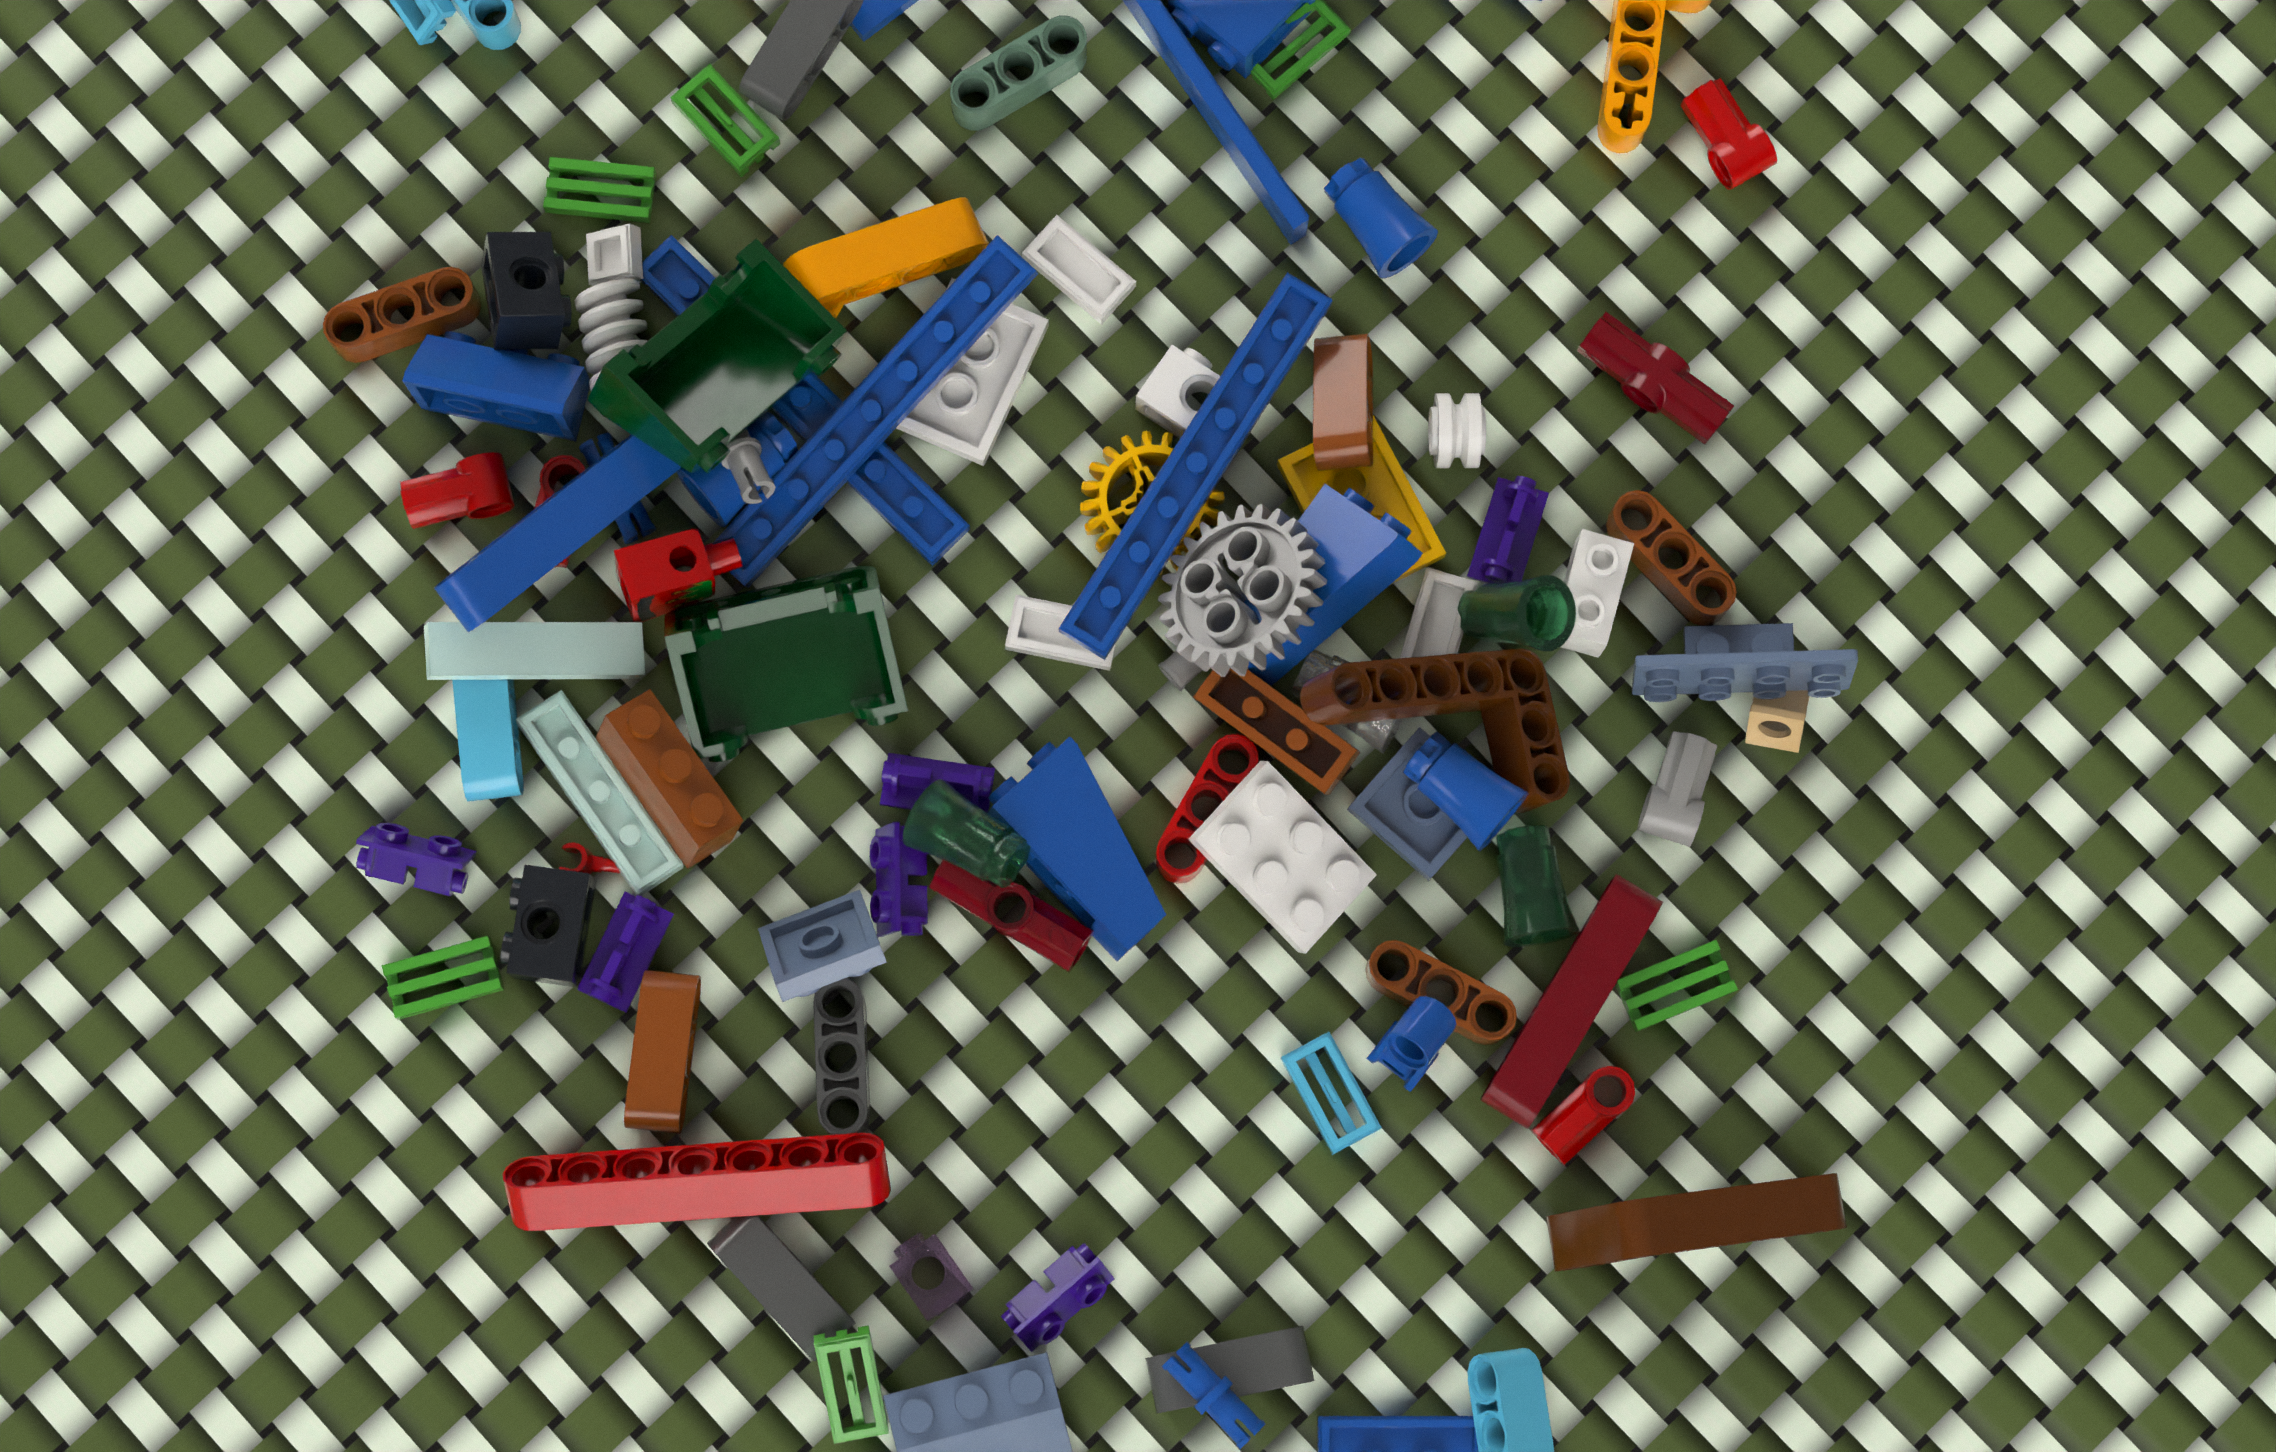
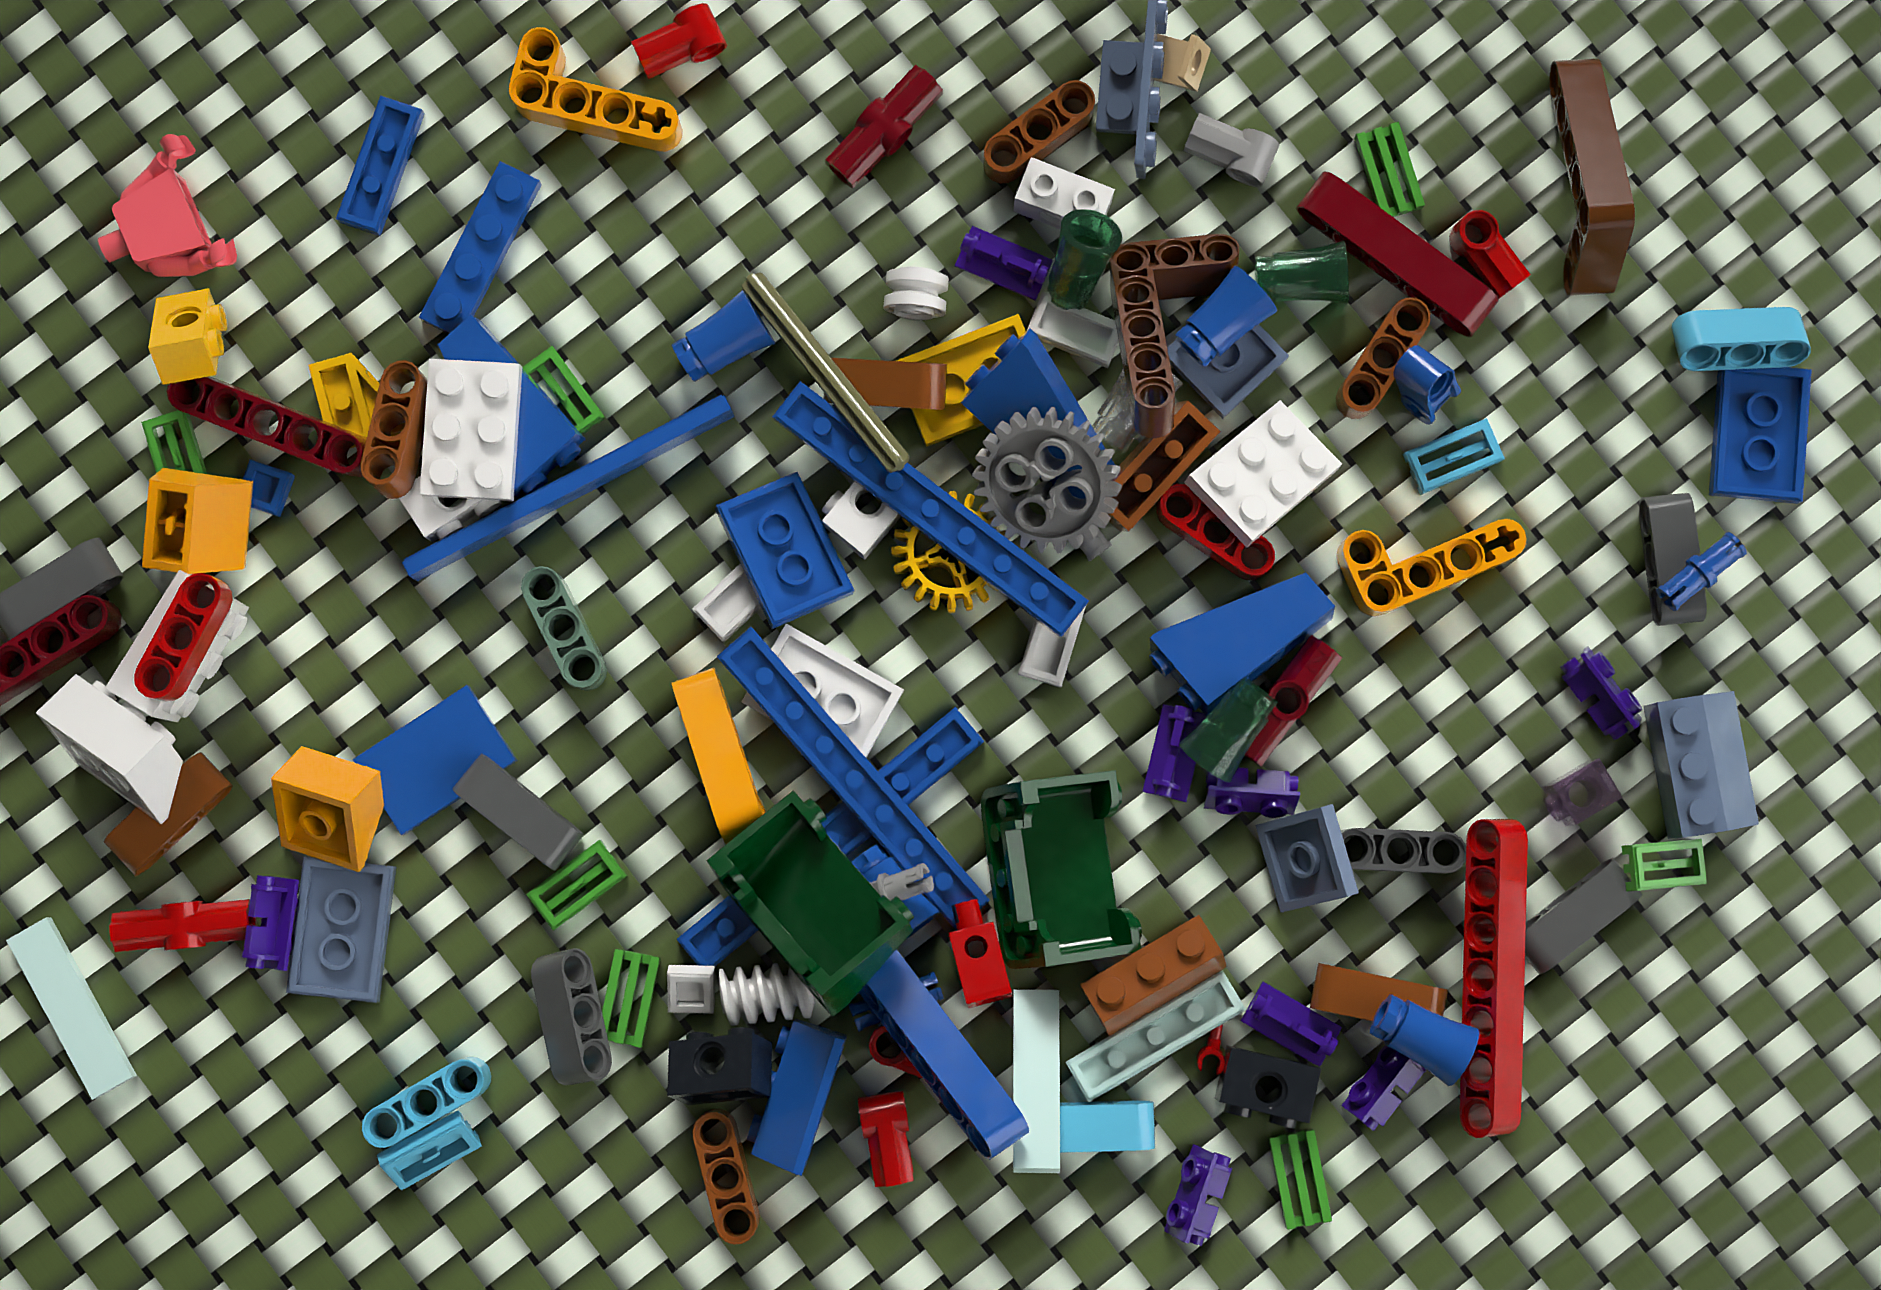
camera: 80 degrees left, 5 degrees up
none -> dark grey beam [531,948,612,1085]
none -> blue tile [715,472,855,629]
none -> olive axle [742,272,909,473]
none -> light orange beam [1336,519,1527,616]
none -> dark purple hinge [1341,1045,1427,1131]
none -> blue plant [1370,994,1479,1086]

